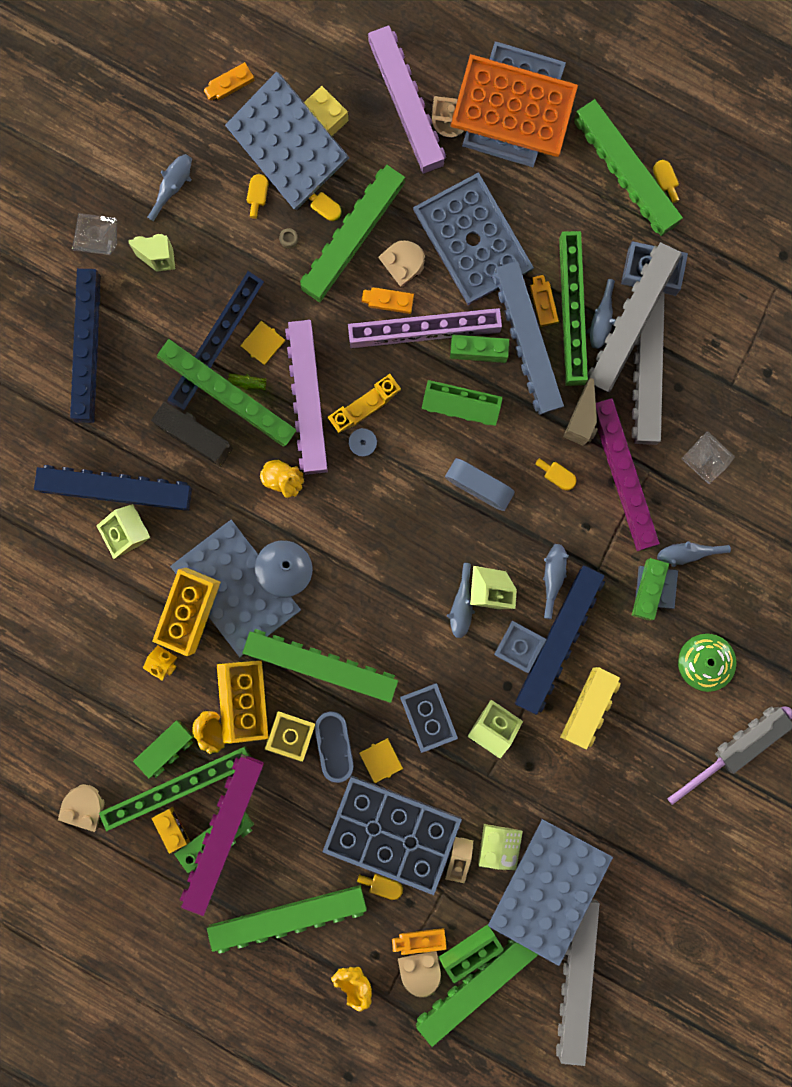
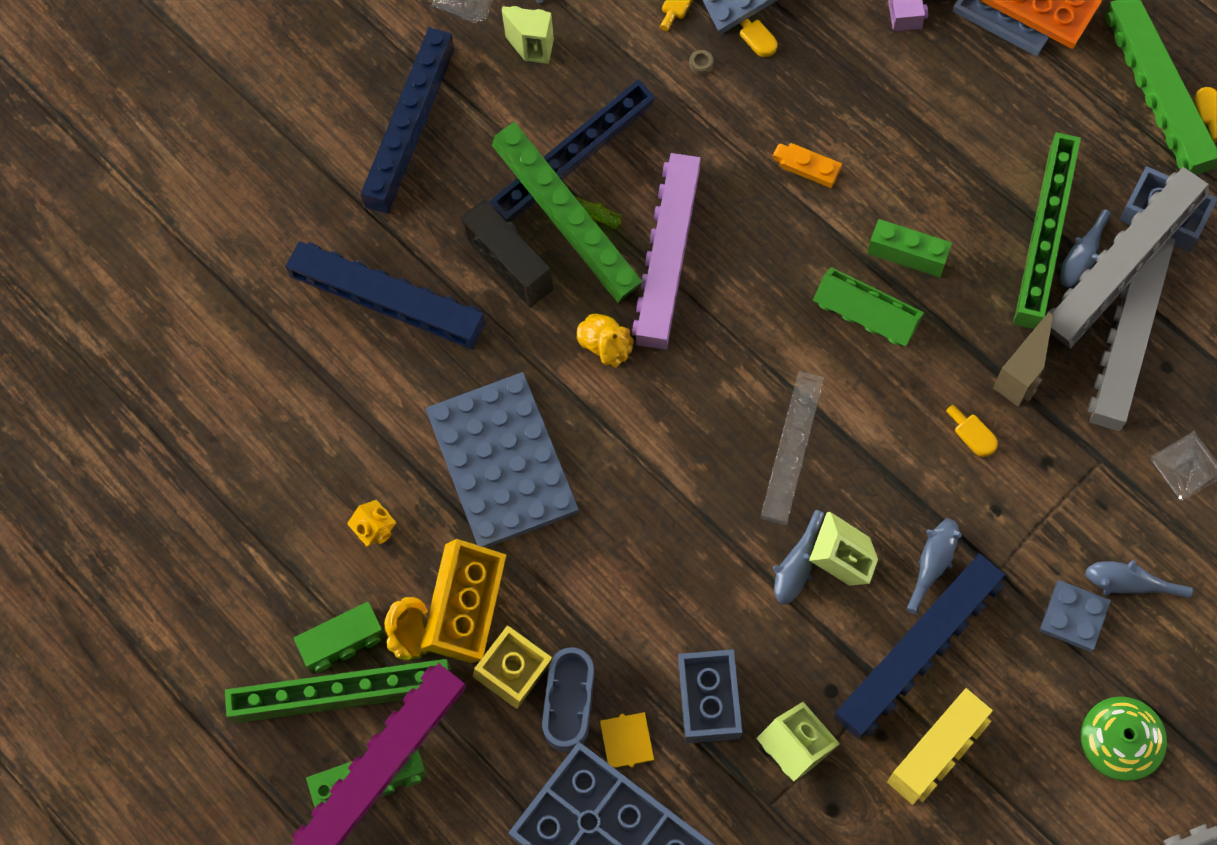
camera: 25 degrees right, 15 degrees down
tan slope [58,785,105,832] -> none
yellowish green slope [97,504,150,559] -> none
yellow brick [152,568,221,656] -> none
yellow brick [152,807,190,854] -> none
yellow piece [240,321,285,366] -> none
bright green brick [242,629,398,703] -> none
sand blue dish [255,541,313,597] -> none
bright green brick [300,165,405,302] -> none
yellow slope [328,374,401,433] -> none
lavender brick [348,308,502,348] -> none
sand blue piece [349,428,377,456] -> none
tan slope [378,241,425,287] -> none
sand blue plate [413,172,534,305] -> none
sand blue plant [445,458,515,511] -> none
sand blue brick [492,261,564,415] -> none
sand blue plate [494,621,546,673] -> none
light orange hinge [530,275,559,327] -> none
magenta brick [596,398,660,552] -> none
bright green brick [631,558,669,621] -> none
none -> clear plate [760,371,824,525]

